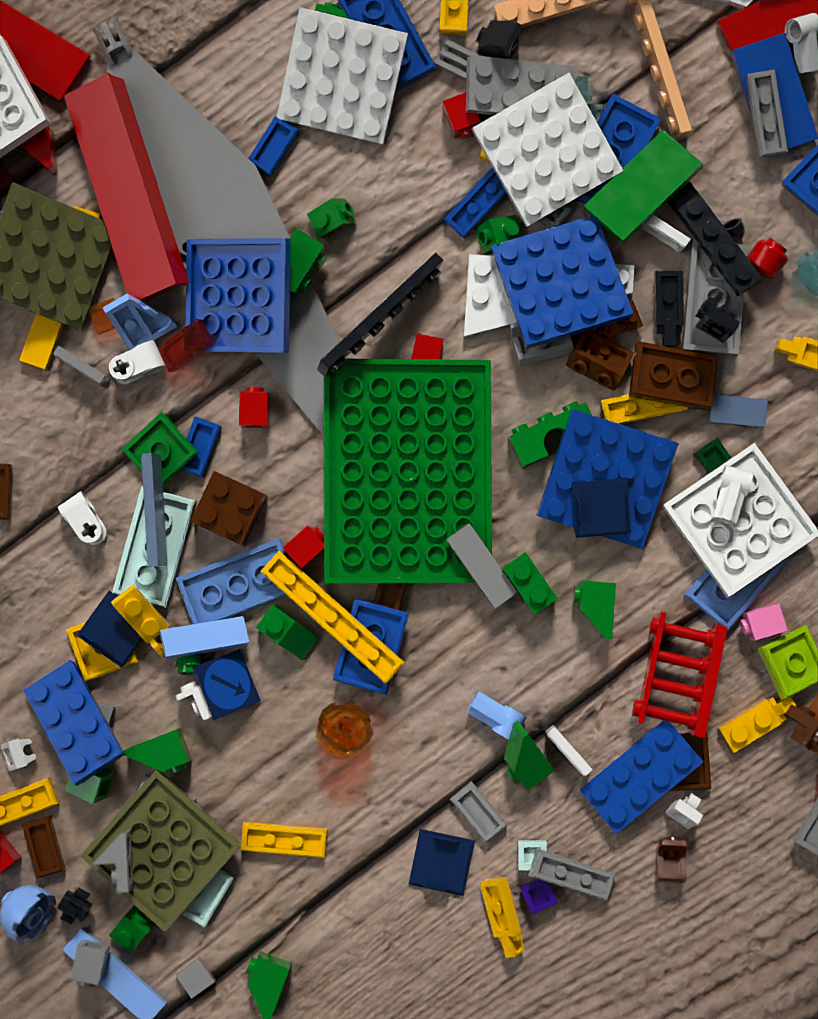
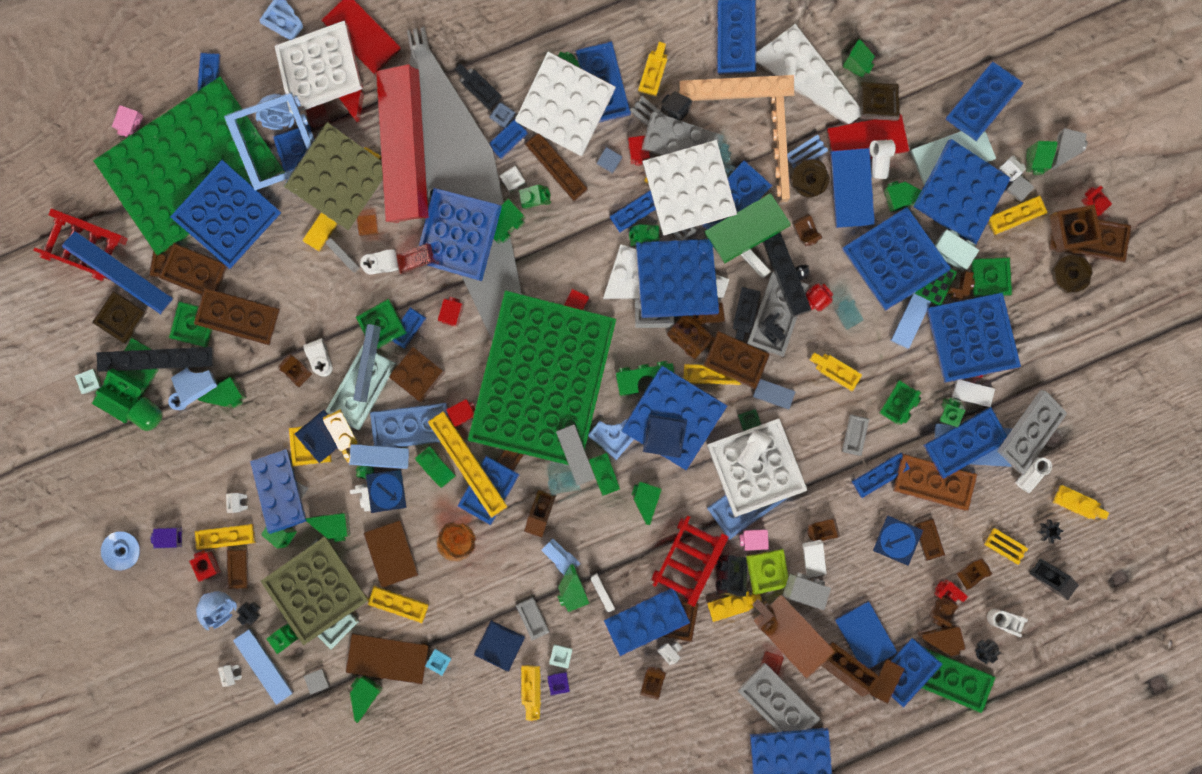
camera: 10 degrees right, 0 degrees up
light grey brick [70,939,111,987] -> none
light grey slope [93,830,133,893] -> none
light blue wing [103,294,178,350] -> none
black plate [317,252,443,377] -> none
light grey tile [528,848,616,901] -> none
light grey tile [746,69,788,158] -> none
none -> white tile [218,665,242,687]
none -> reddish brown bracket [277,354,312,388]
none -> reddish brown tile [346,633,429,684]
none -> reddish brown tile [364,520,419,588]
none -> medium azure plate [425,648,452,676]
none -> black hinge [455,64,502,111]
none -> sand blue tile [489,102,516,128]
none -> white tile [499,166,526,193]
none -> reddish brown slope [524,490,556,537]
none -> reddish brown tile [525,133,588,202]
none -> clear light blue bracket [548,472,580,495]
none -> light blue tile [588,419,634,460]
none -> sand blue tile [597,147,623,174]
none -> black bracket [715,554,747,597]
none -> light blue tile [787,135,828,169]
none -> dark brown plate [791,159,830,198]
none -> reddish brown bracket [792,214,822,246]

